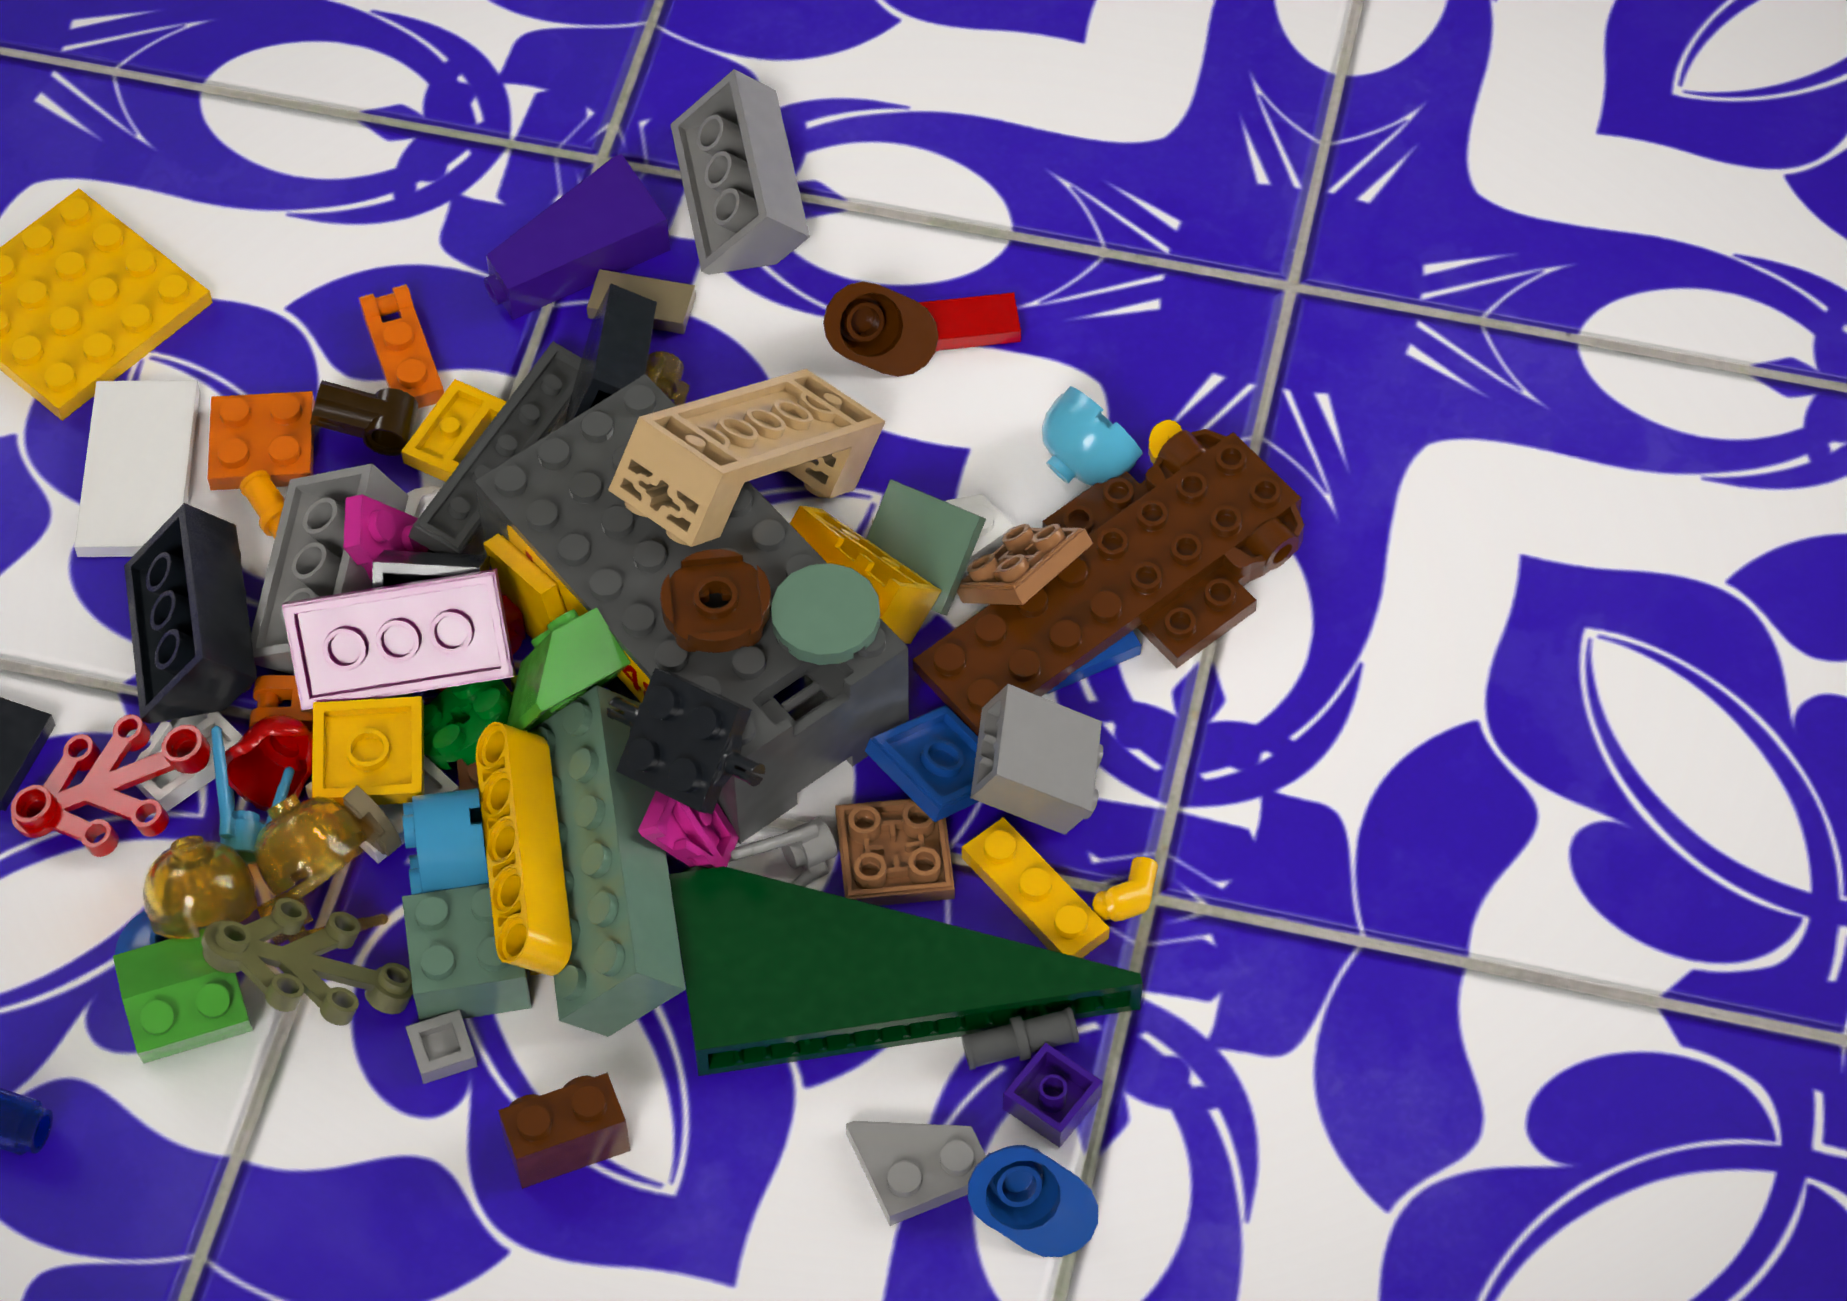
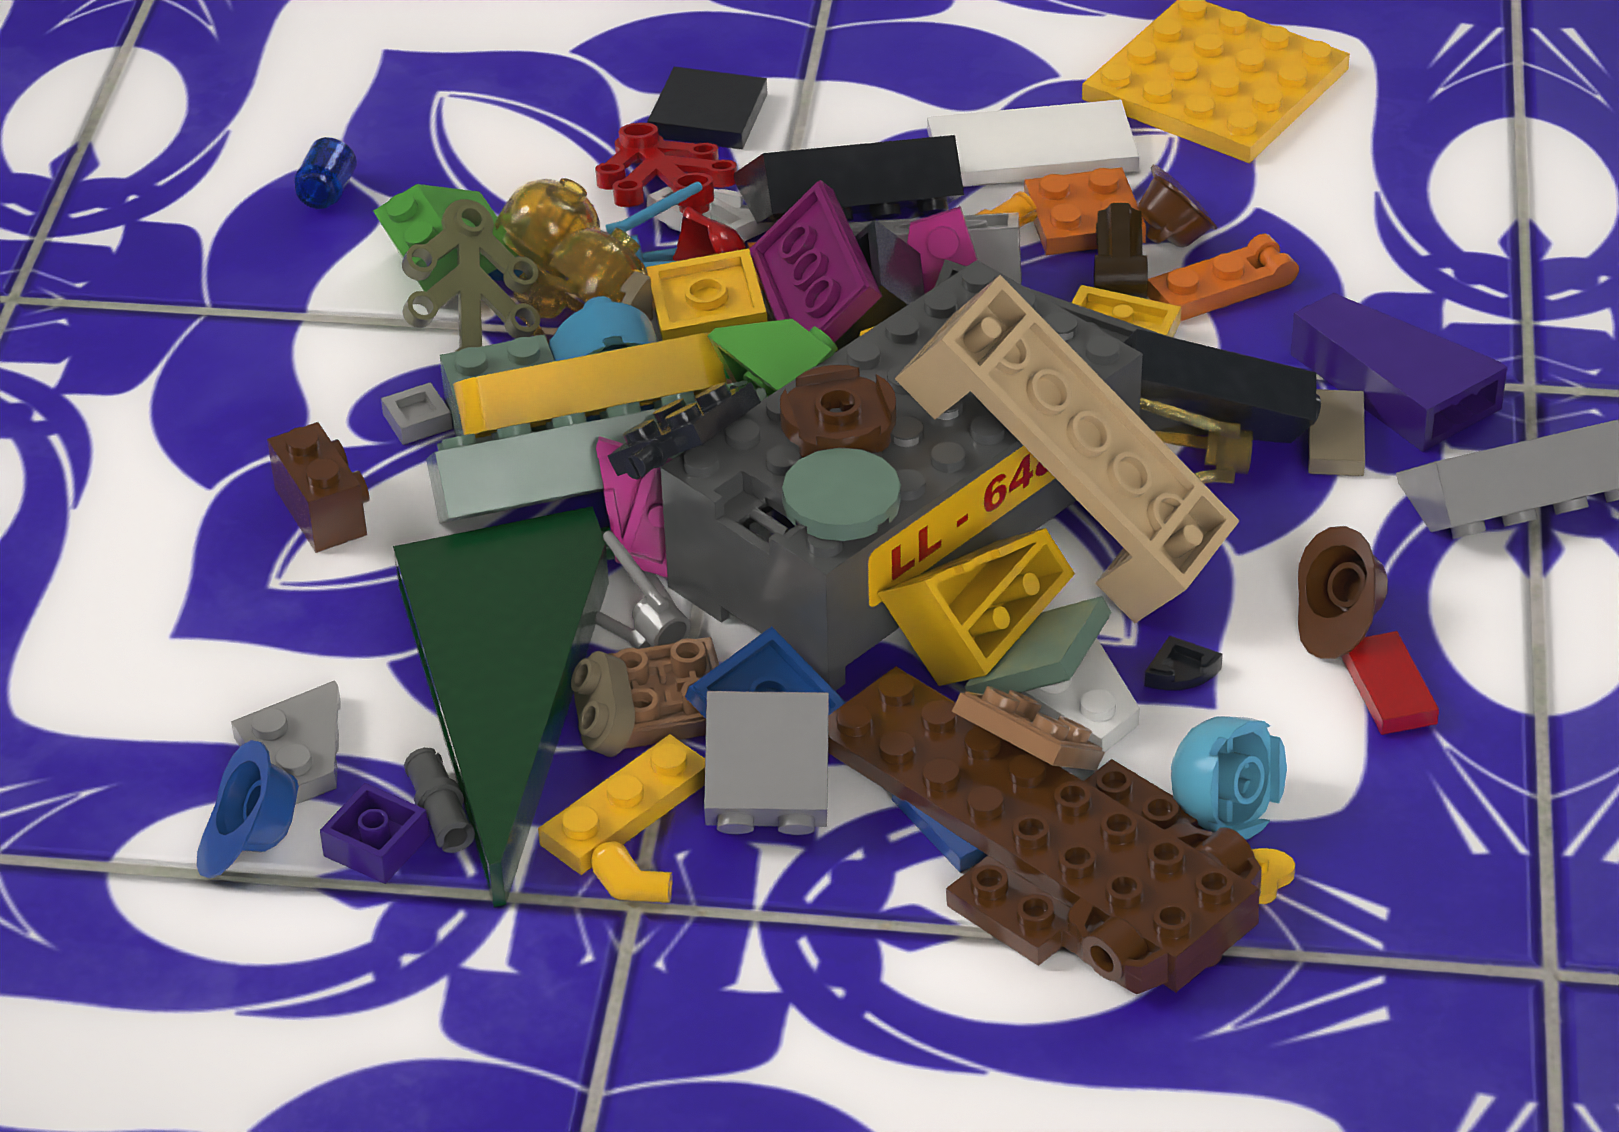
camera: 85 degrees right, 15 degrees down
none -> dark tan plate [571,651,635,757]
none -> reddish brown piece [1138,164,1218,248]
none -> black tile [1144,635,1223,690]

